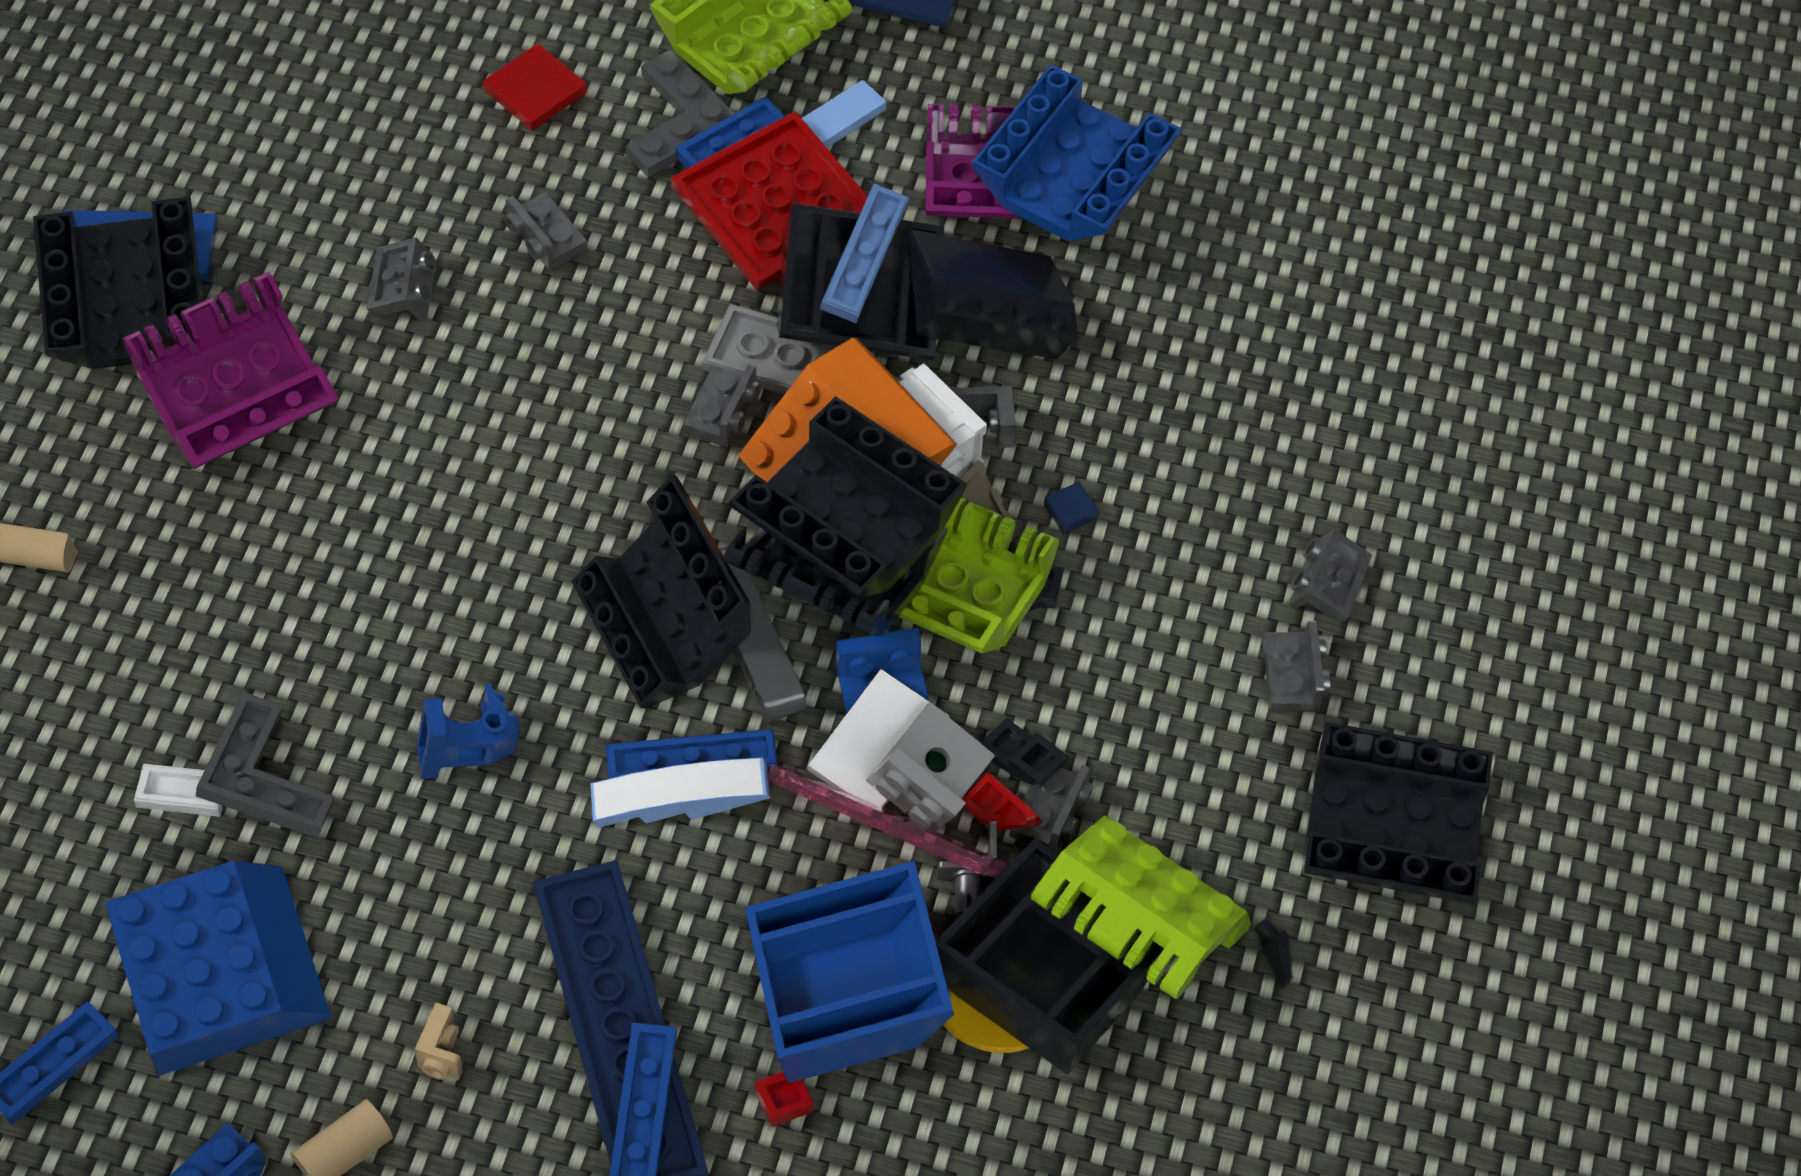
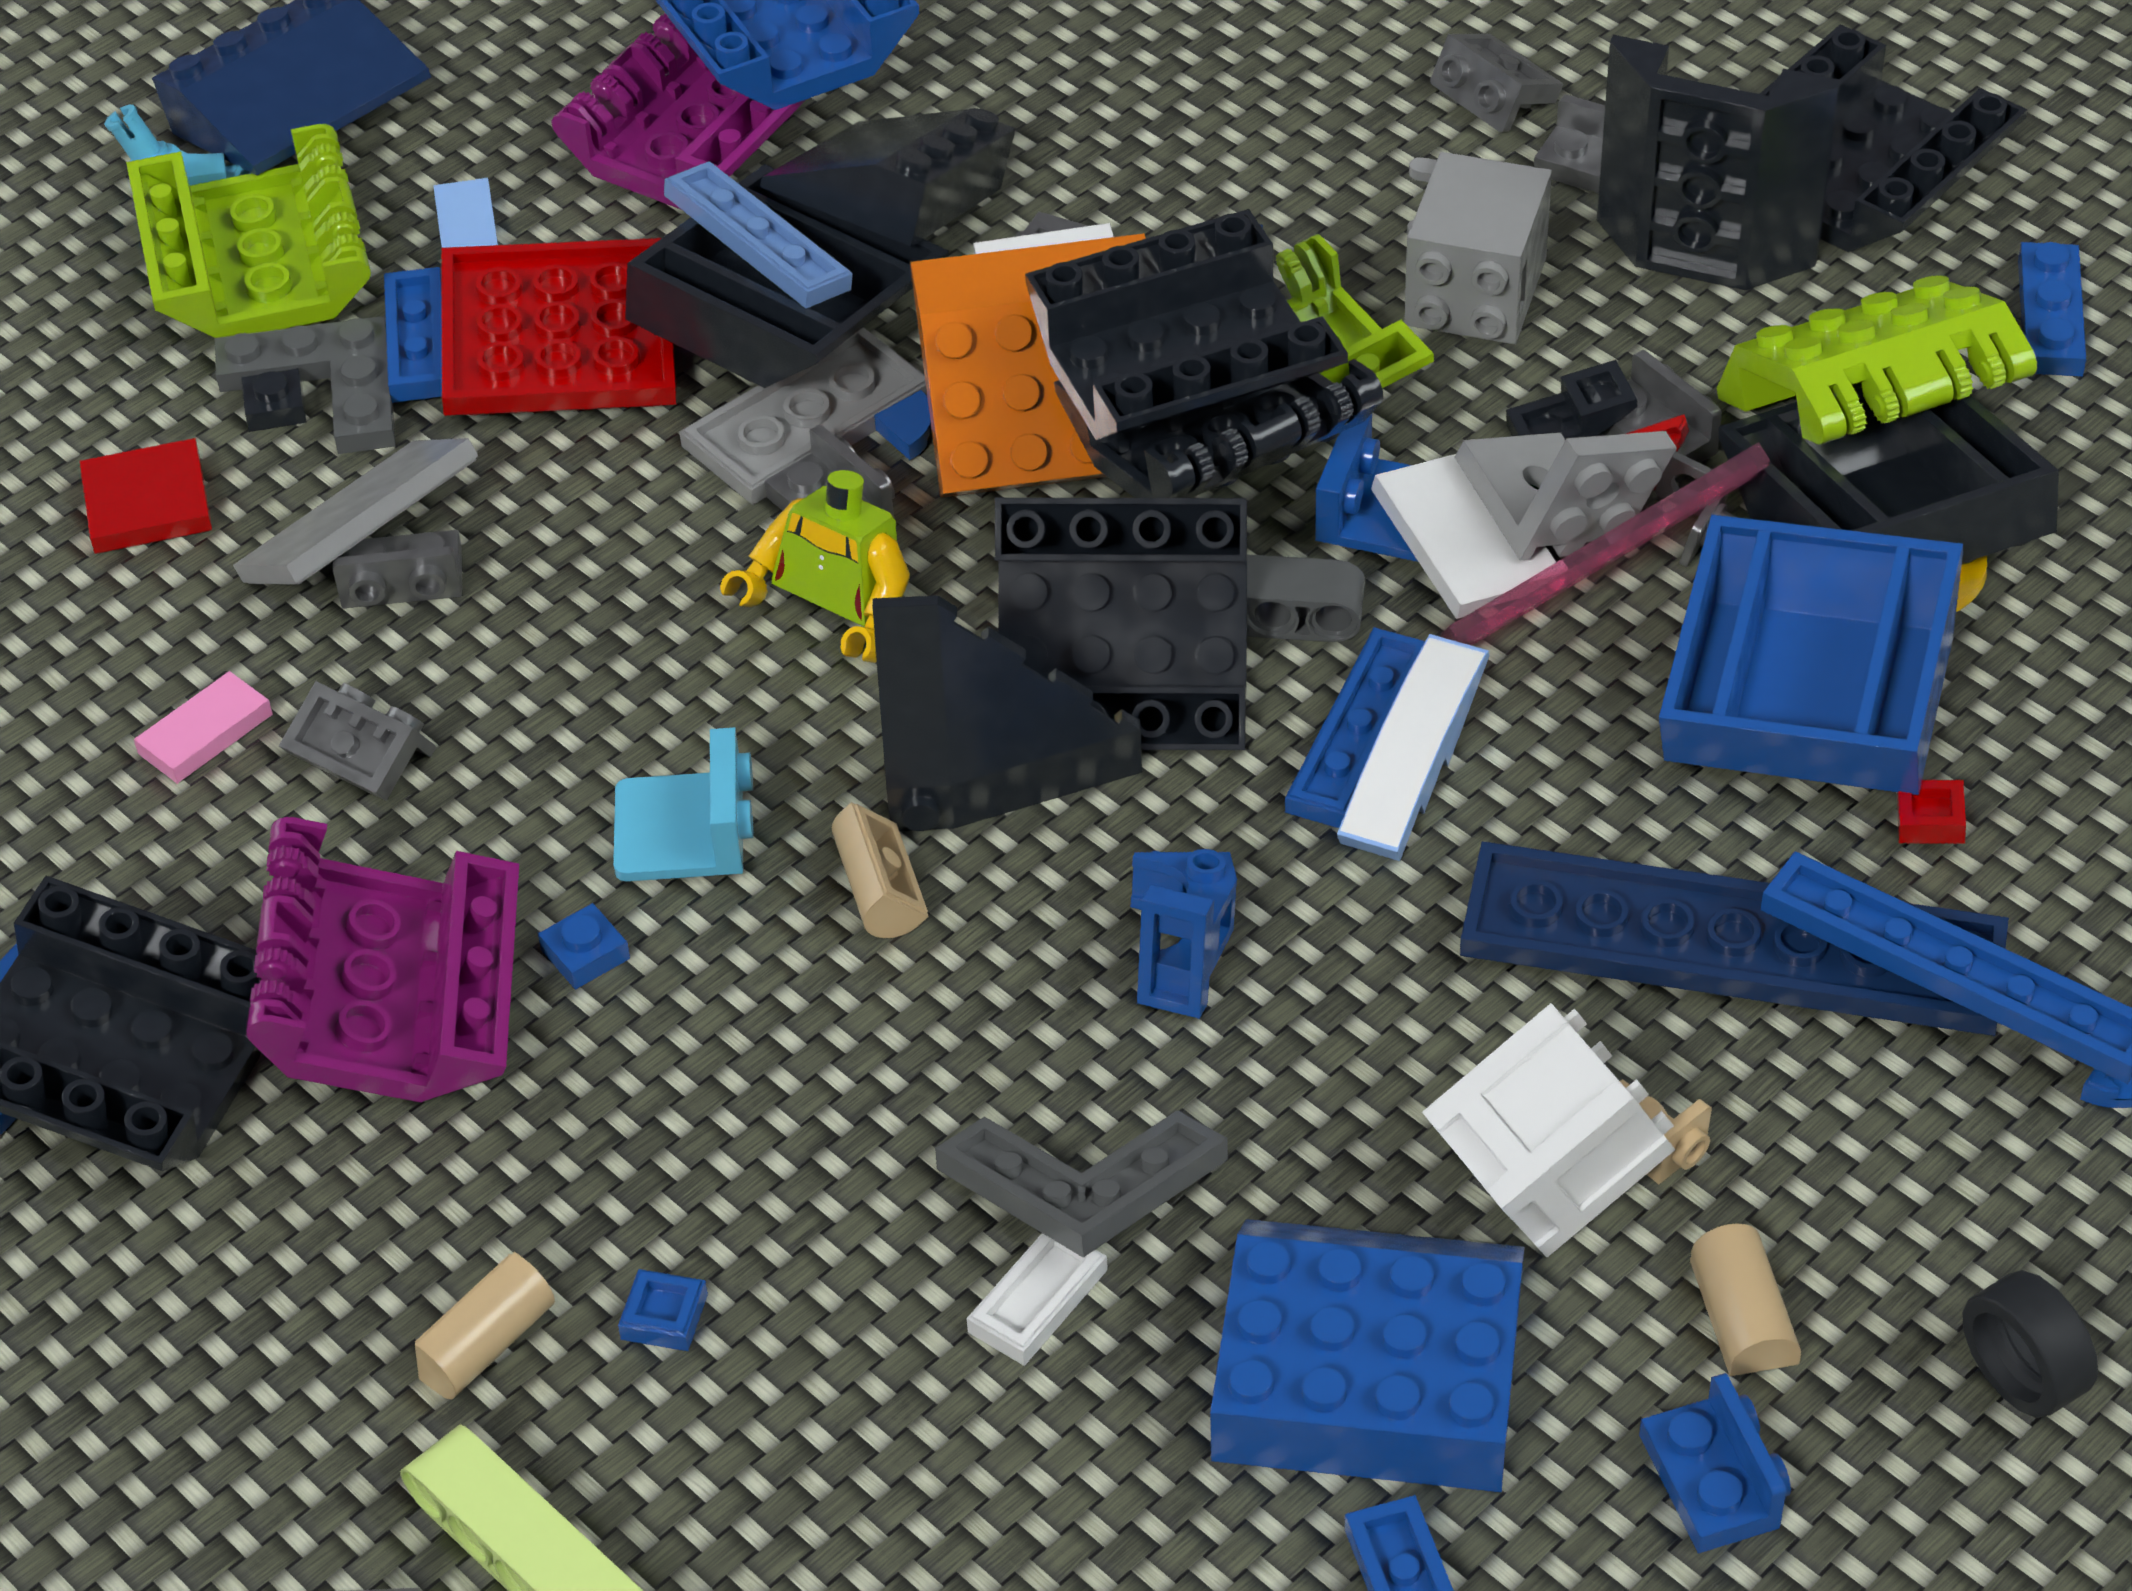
camera: 55 degrees left, 10 degrees down
none -> bright pink tile [134,671,273,784]
none -> light grey tile [233,438,478,585]
none -> black plate [241,368,307,432]
none -> blue plate [538,903,630,990]
none -> medium azure bracket [613,727,753,881]
none -> blue tile [618,1269,708,1351]
none -> torso [720,470,910,663]
none -> tan brick [832,802,929,938]
none -> black slope [872,595,1142,831]
none -> light grey container [1404,151,1552,345]
none -> white container [1422,1003,1675,1257]
none -> black slope [1597,35,1841,290]
none -> blue plate [2018,242,2086,377]

